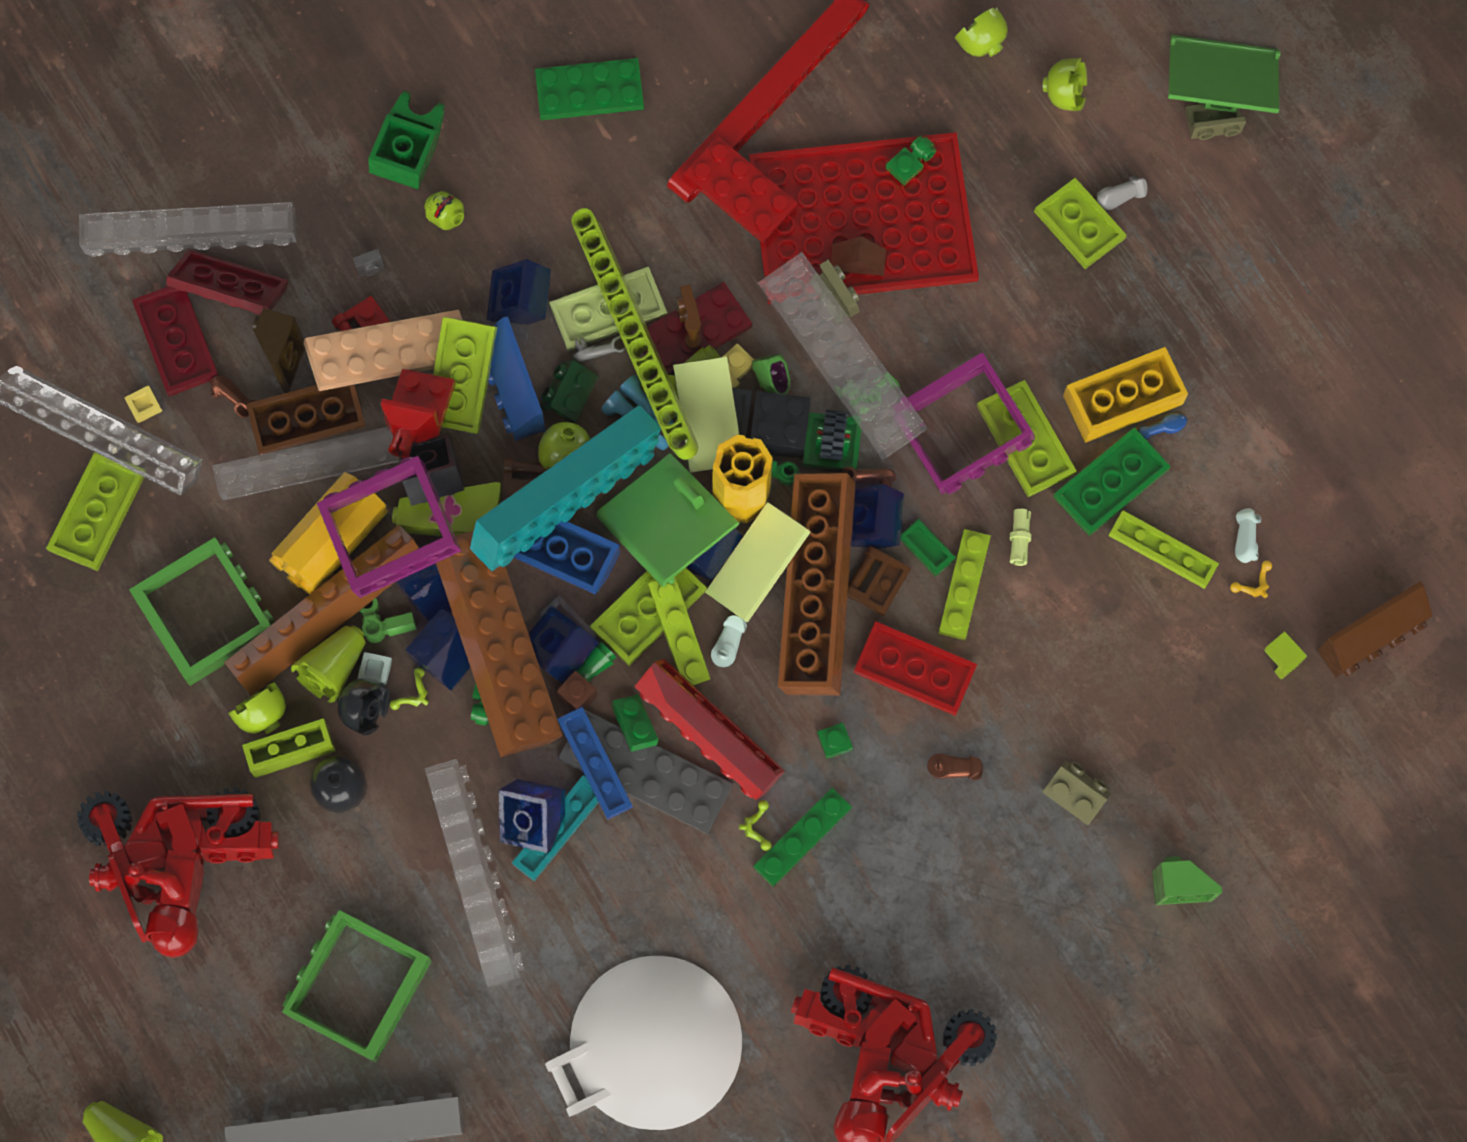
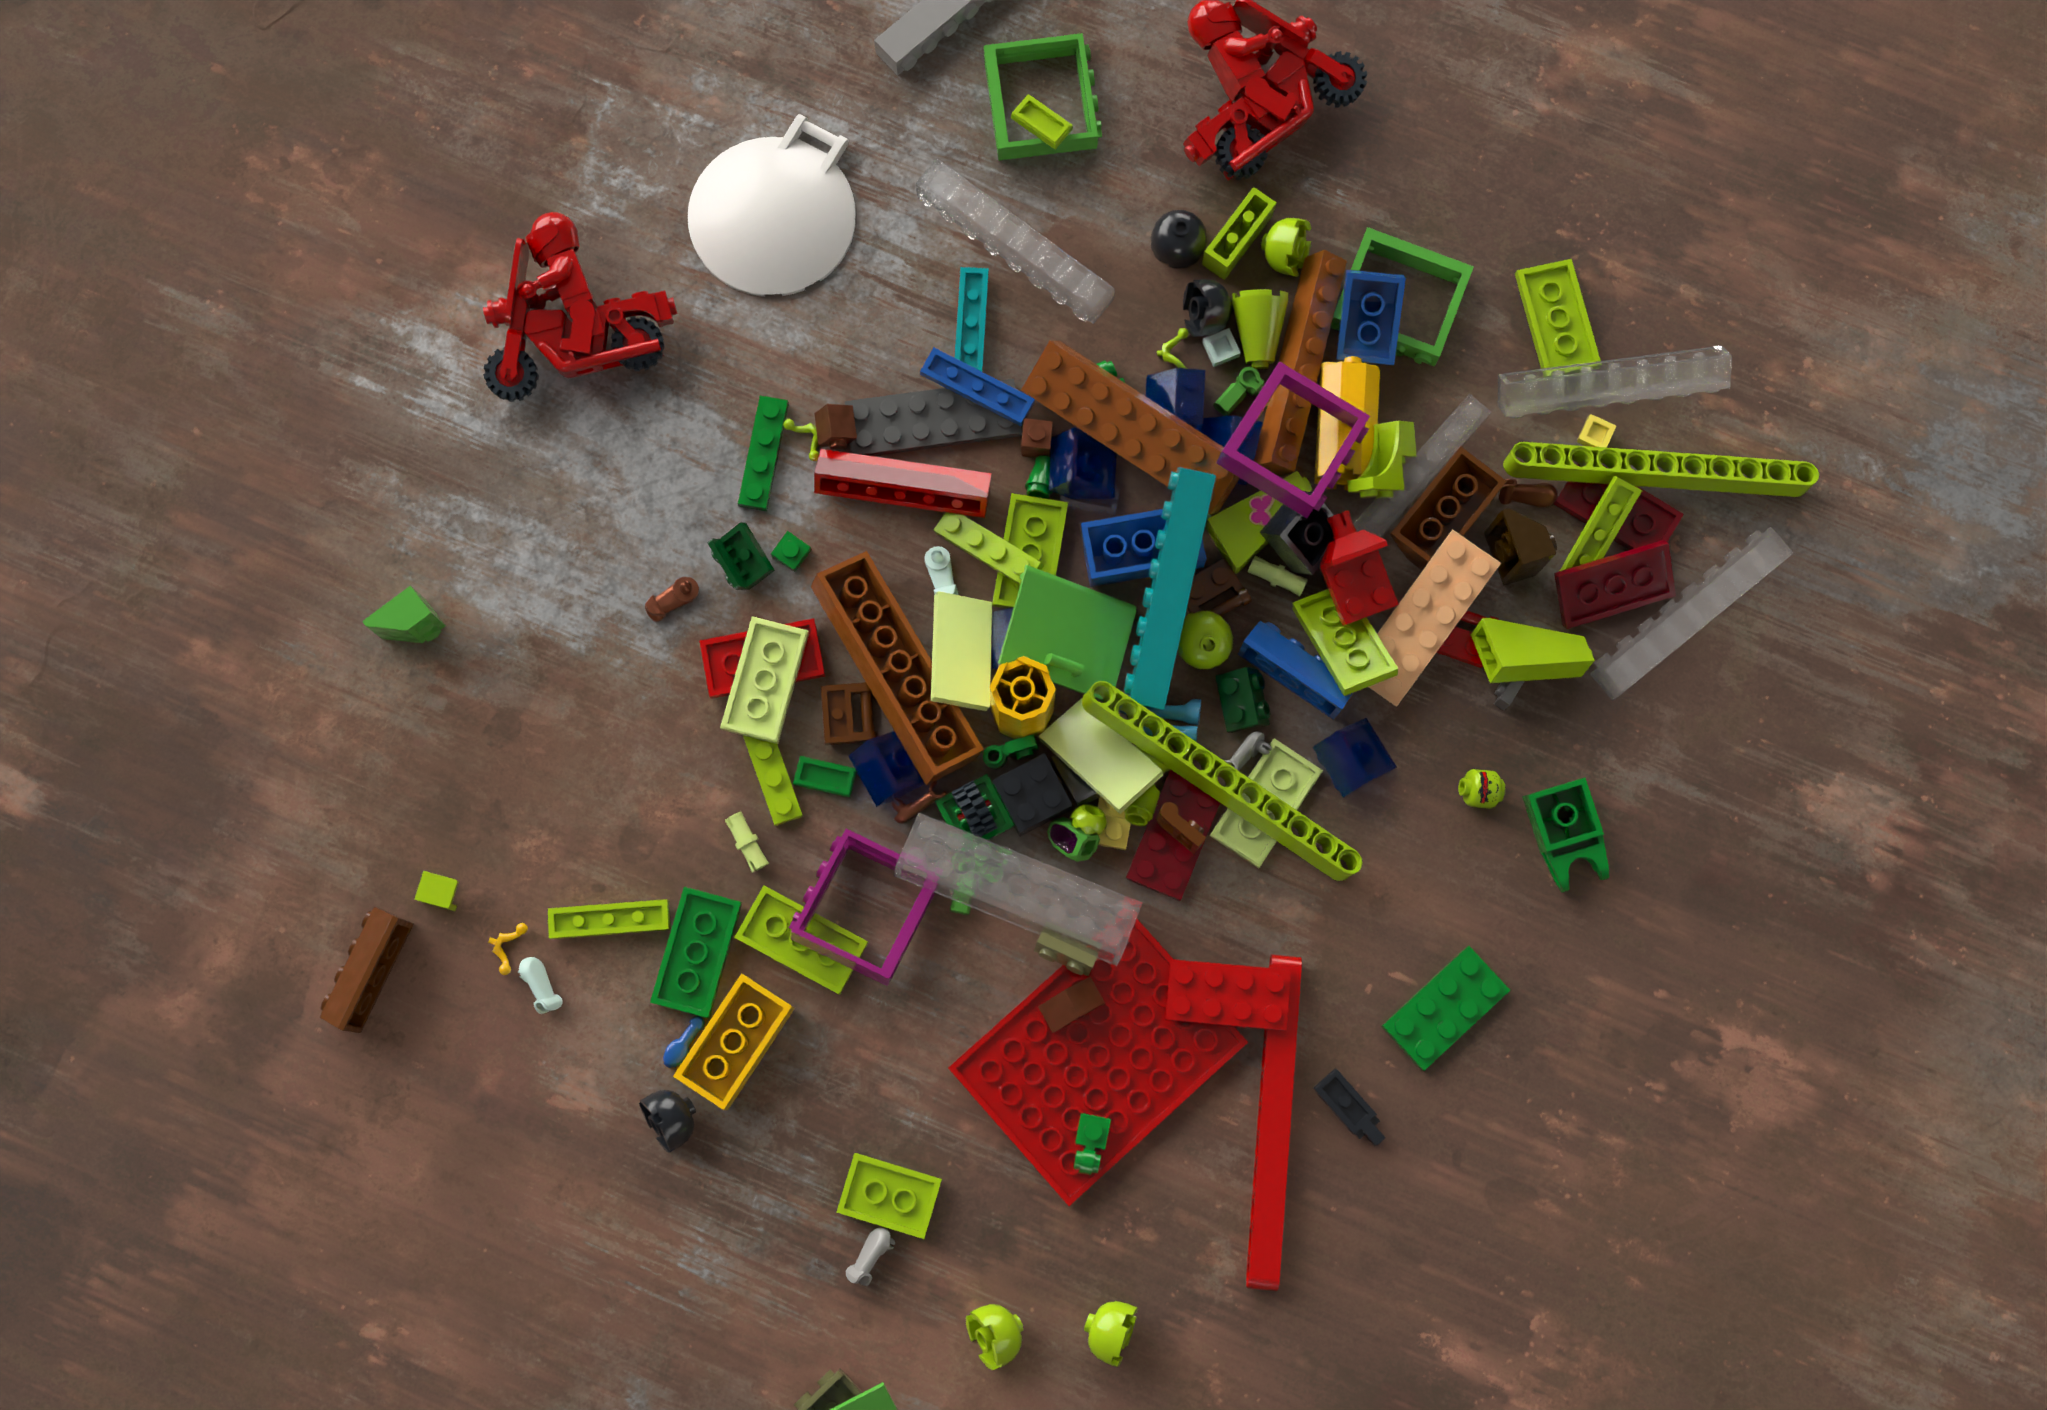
camera: 145 degrees right, 5 degrees up
clear blue slope [499,779,565,853] -> none
green plate [611,694,659,752] -> none
olive bracket [1043,760,1111,825] -> none
none -> black cylinder [639,1090,696,1153]
none -> dark green bracket [707,522,775,590]
none -> yellowish green tile [720,616,809,744]
none -> copper brick [814,404,857,450]
none -> lime tile [1011,94,1073,150]
none -> lime plate [1070,804,1107,835]
none -> yellowish green pin [1248,555,1308,596]
none -> black hinge [1312,1068,1385,1146]
none -> blue slope [1337,270,1406,365]
none -> lime arch [1347,421,1417,499]
none -> lime slope [1471,618,1595,683]
none -> lime beam [1503,442,1819,497]
none -> lime plate [1560,476,1642,571]

